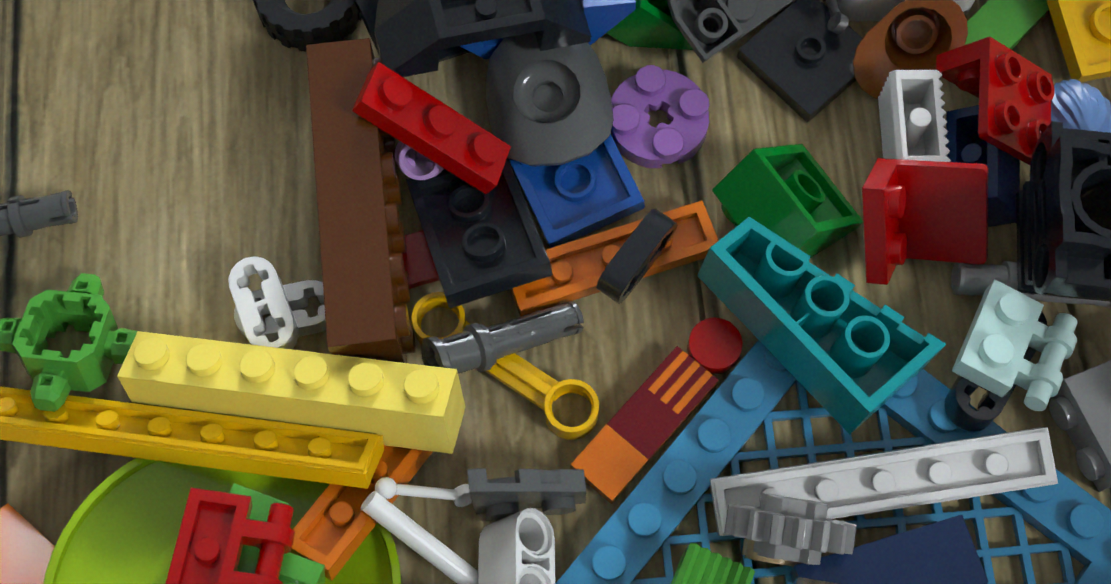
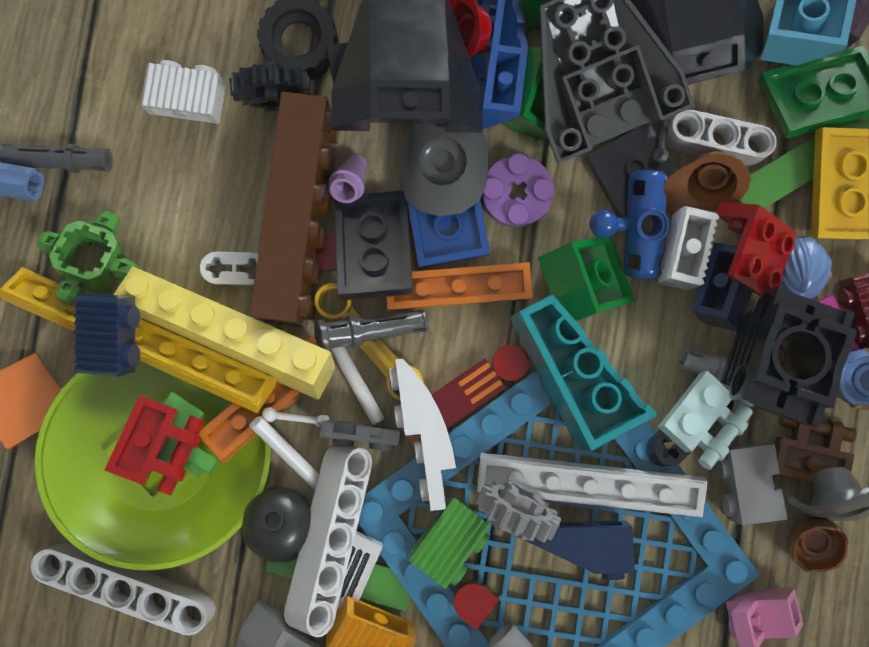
camera: 15 degrees right, 15 degrees up
white beam [228,256,299,349] -> none
red plate [352,62,511,194] -> none
black beam [596,208,678,304] -> none
red bracket [862,158,988,285] -> none
none -> dark blue brick [74,293,140,377]
none -> white brick [140,60,226,124]
none -> black gear [229,60,311,112]
none -> white bar [330,346,385,426]
none -> white slope [389,359,456,511]
none -> blue piece [589,170,669,279]

